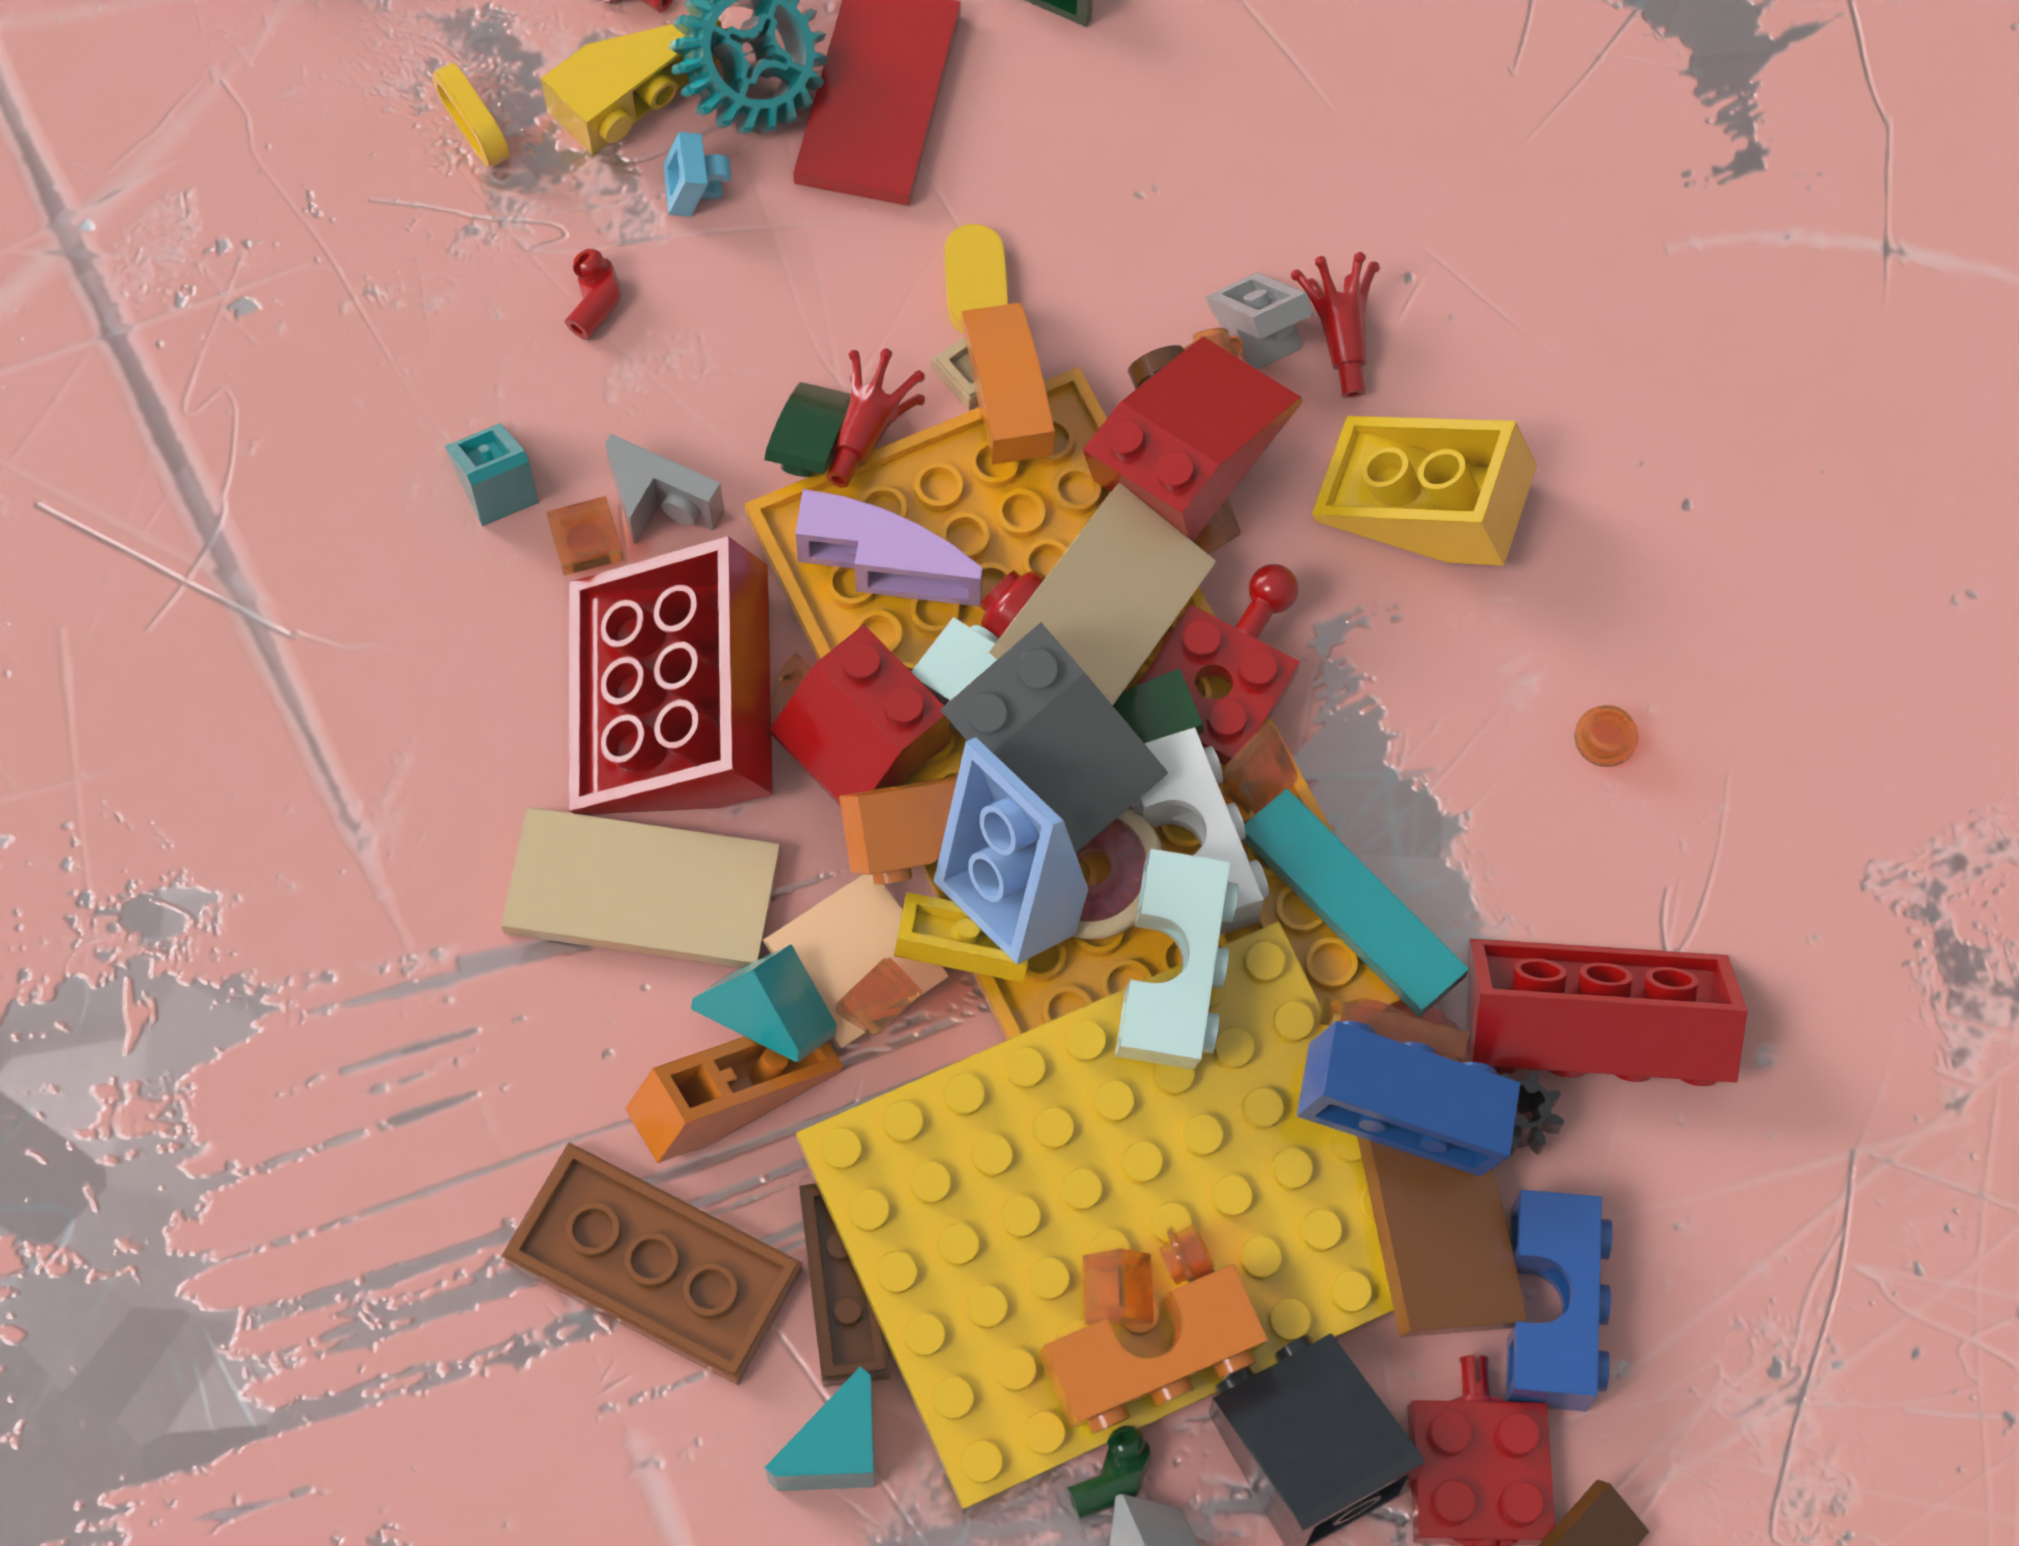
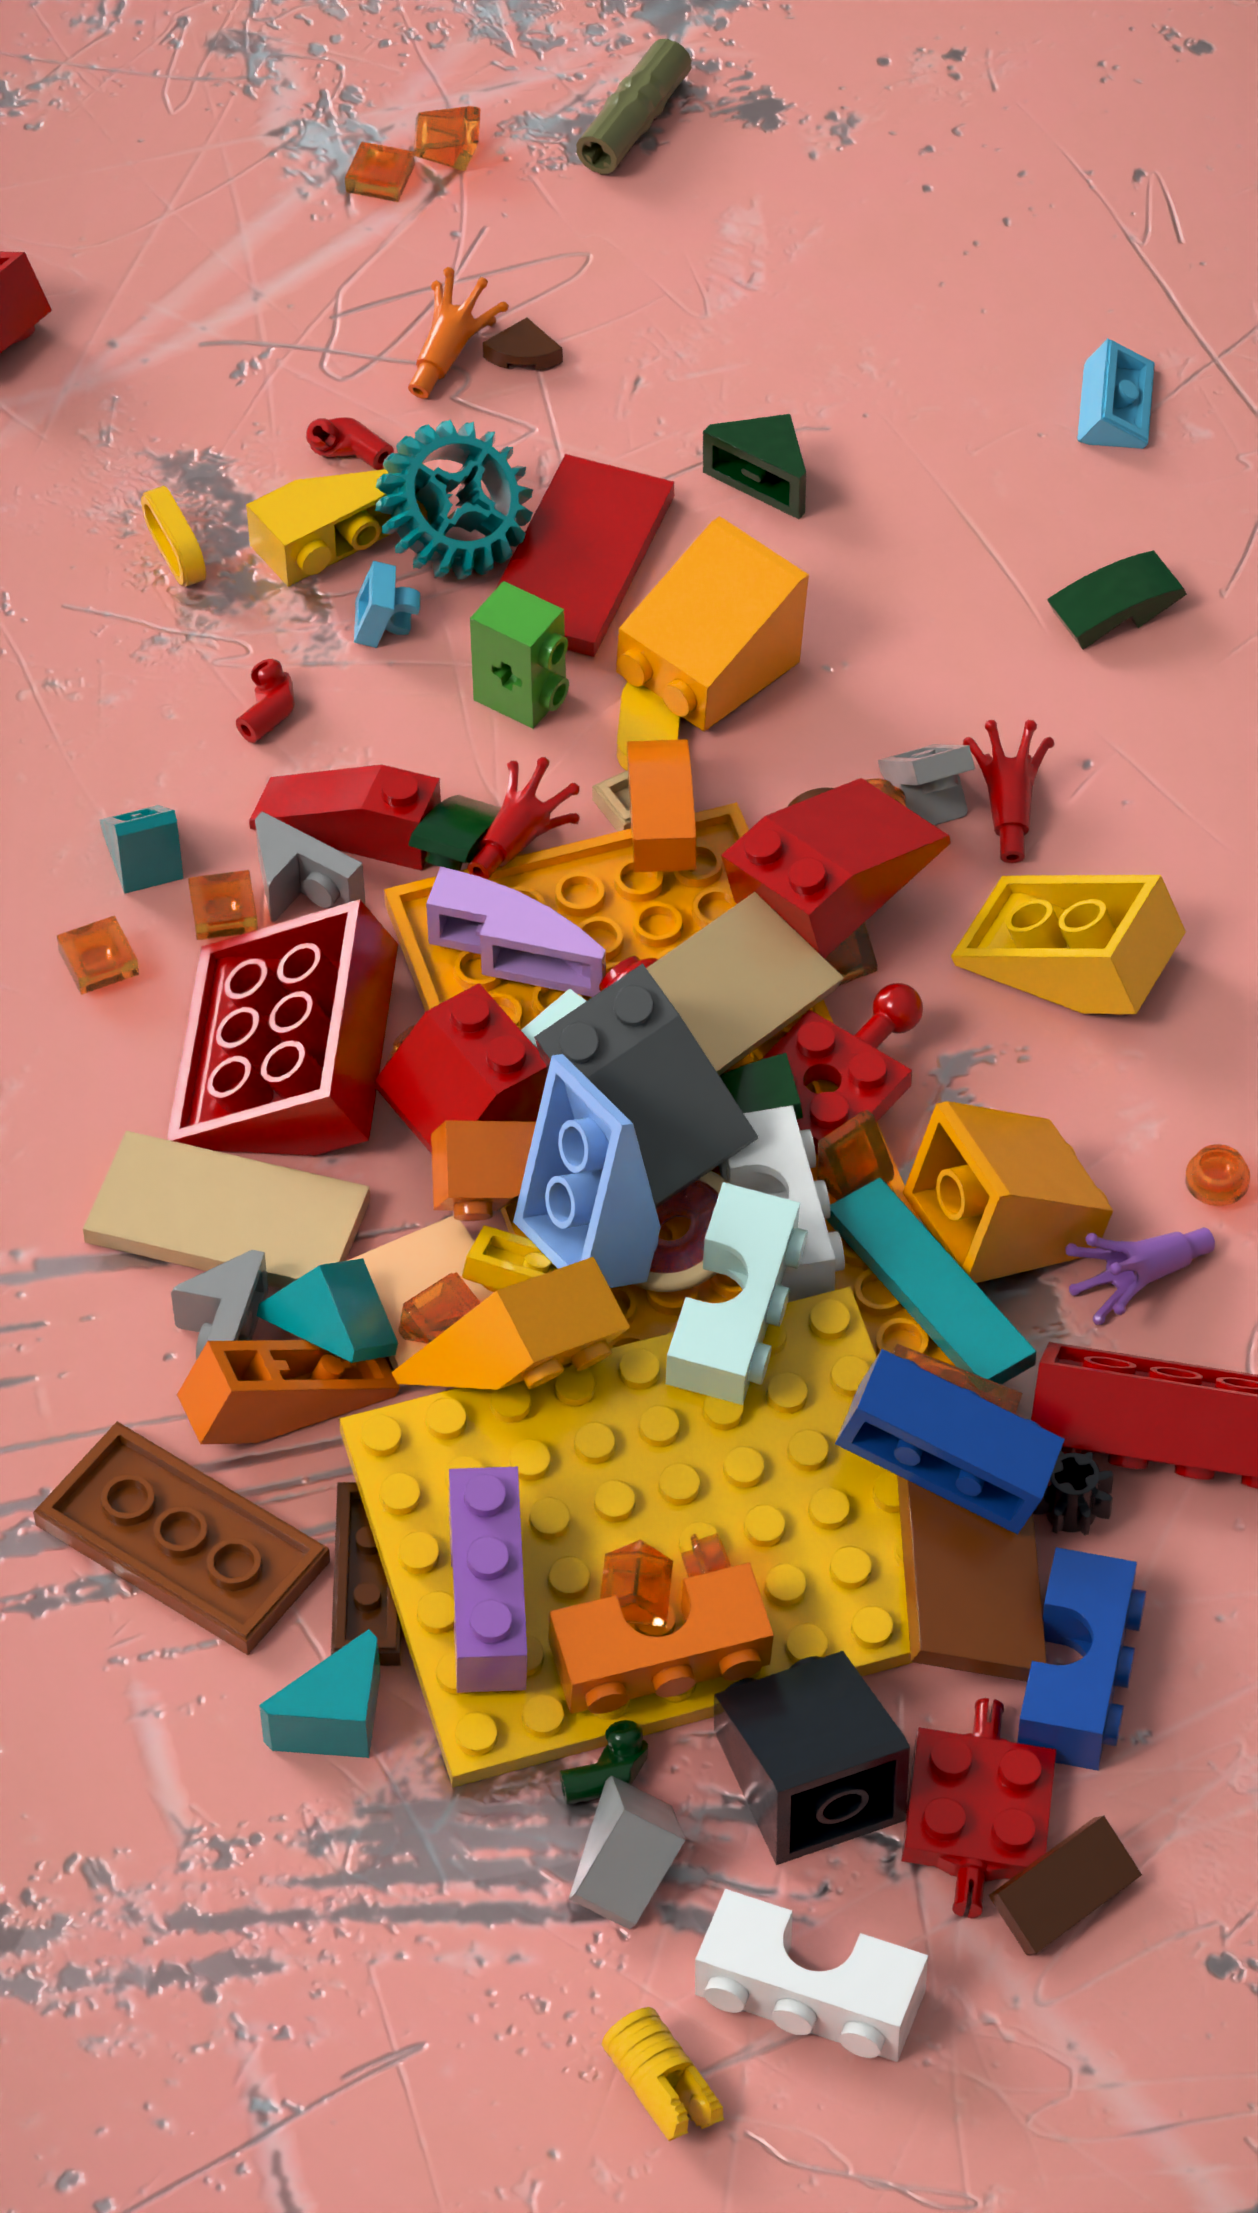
camera: 10 degrees right, 15 degrees down
none -> clear orange plate [56,915,139,995]
none -> light grey slope [171,1250,269,1360]
none -> red slope [249,764,441,871]
none -> light orange slope [391,1256,630,1390]
none -> medium lavender arch [449,1466,527,1693]
none -> bright green brick [470,581,569,729]
none -> light orange slope [616,516,809,732]
none -> light orange slope [903,1101,1113,1283]
none -> dark green slope [1047,550,1187,650]
none -> medium lavender piece [1065,1227,1215,1325]

